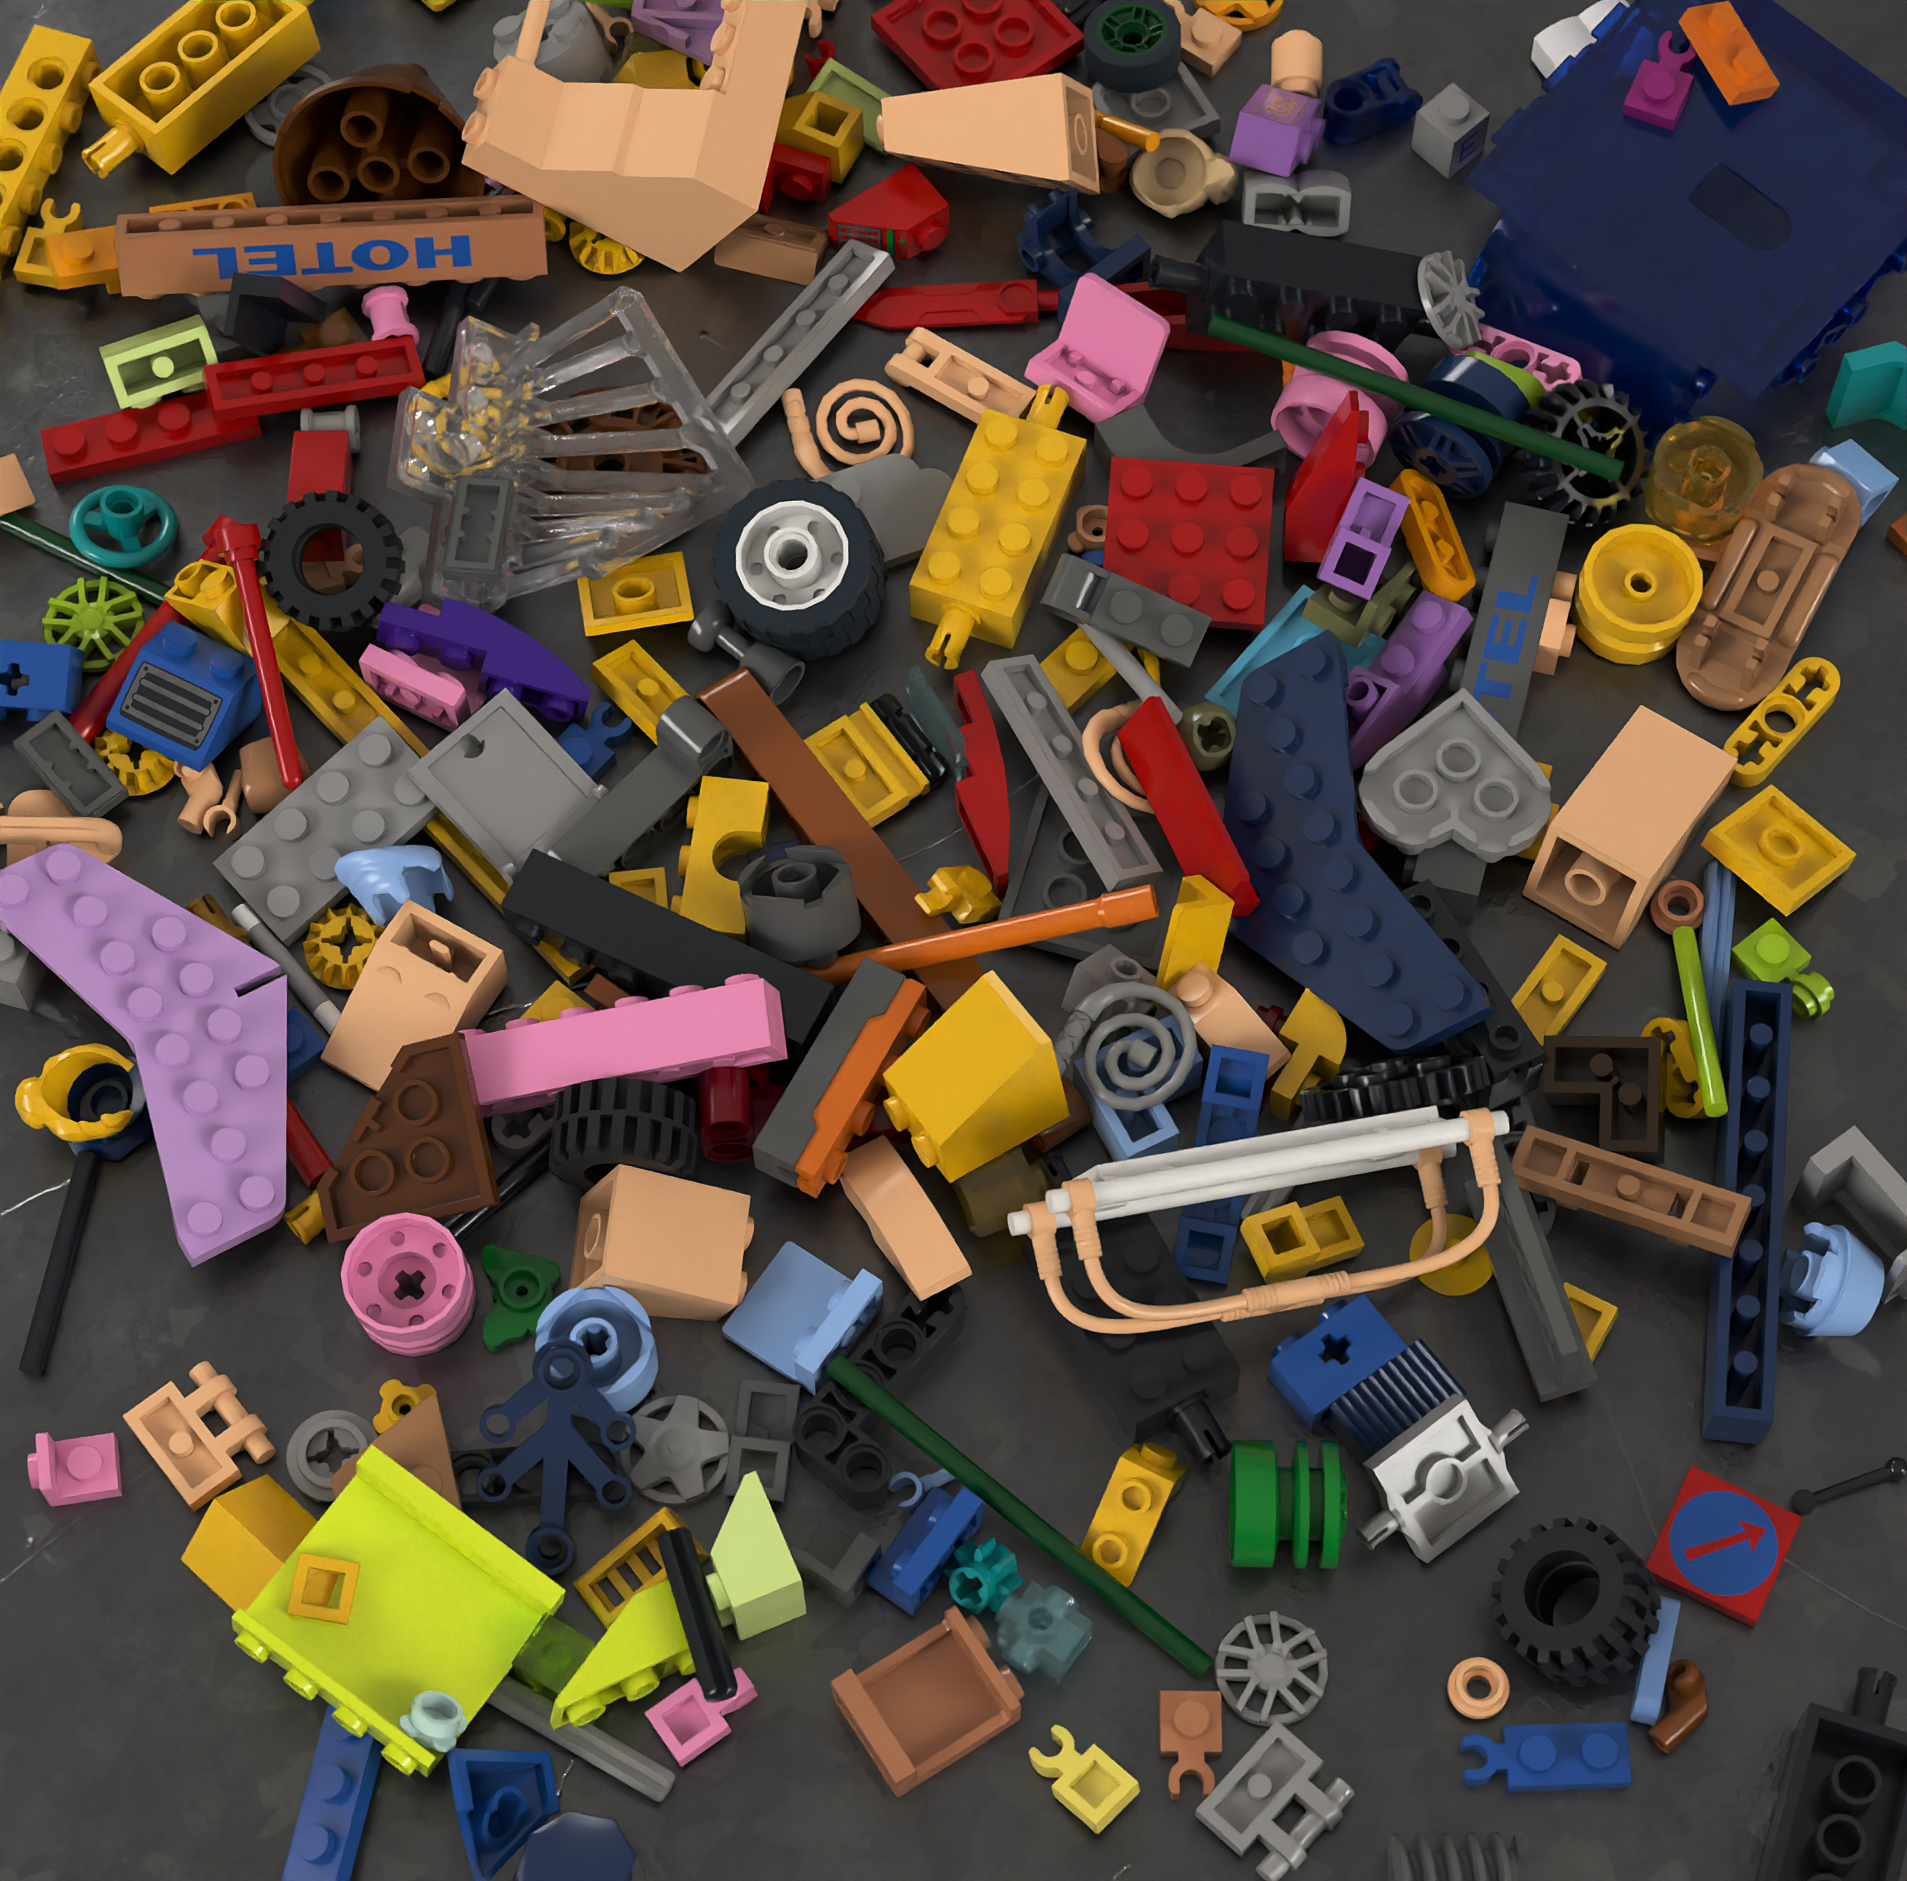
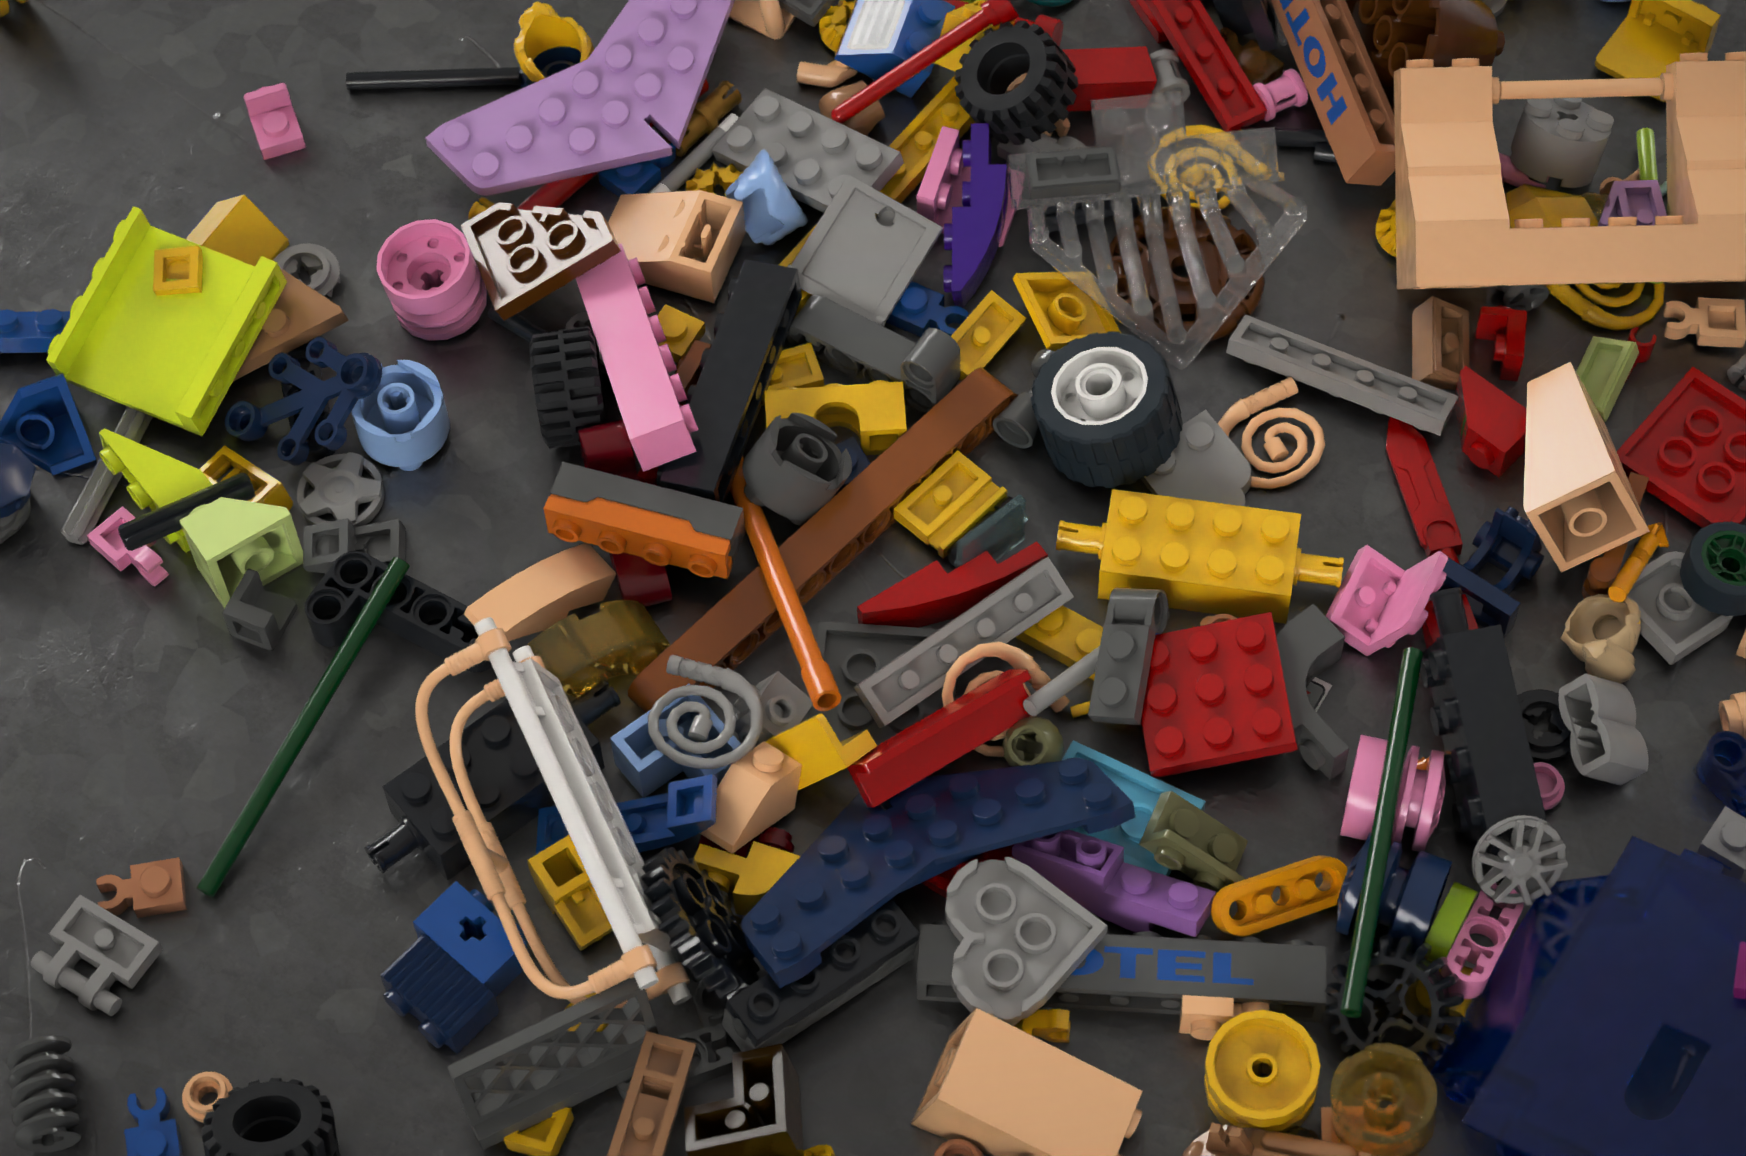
camera: 80 degrees right, 5 degrees down
light nougat plate [123,1361,276,1512] -> none
light nougat hand [203,770,243,841] -> none
yellow plate [373,1379,437,1435] -> none
light aqua plate [398,1691,468,1752] -> none
green animal [481,1244,560,1352] -> none
clear neon green bracket [511,1612,595,1695] -> none
light nougat slope [568,1163,754,1321] -> none
light blue bracket [722,1241,884,1396] -> none
yellow slope [774,90,864,185] -> none
nougat panel [830,1605,1024,1798] -> none
blue bracket [867,1487,983,1616] -> none
yellow slope [883,970,1070,1183] -> none
light nougat plate [884,327,1037,424] -> none
light blue hand [889,1468,956,1513] -> none
yellow plate [914,865,1002,924] -> none
teal gear [943,1537,1023,1615] -> none
clear light blue brick [995,1581,1093,1686] -> none
light yellow plate [1028,1725,1140,1835] -> none
yellow bracket [1080,1442,1189,1587] -> none
light grey wheel [1214,1611,1329,1727] -> none
medium lavender brick [1228,84,1325,178] -> none
green wheel [1229,1439,1347,1569] -> none
red slope [1282,390,1369,563] -> none
medium lavender brick [1316,477,1411,600] -> none
light grey plate [1355,1393,1529,1563] -> none
yellow plate [1511,934,1608,1048] -> none

